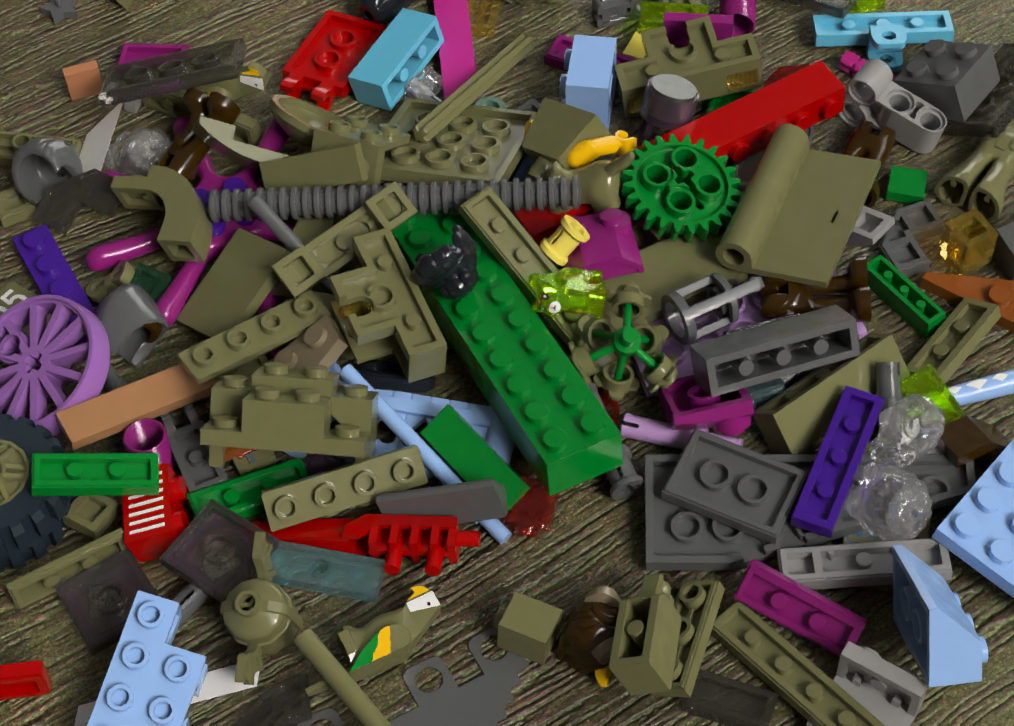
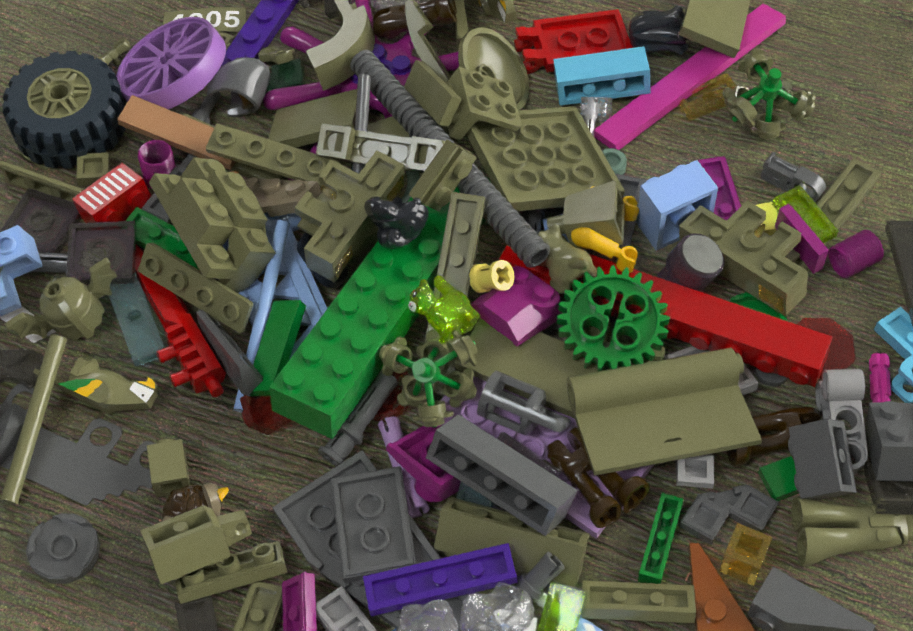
camera: 55 degrees right, 5 degrees up
green tile [32,453,159,496] -> none
olive axle [412,34,534,144] -> none
none -> olive plate [408,140,477,211]
none -> dark grey brick [788,419,857,500]

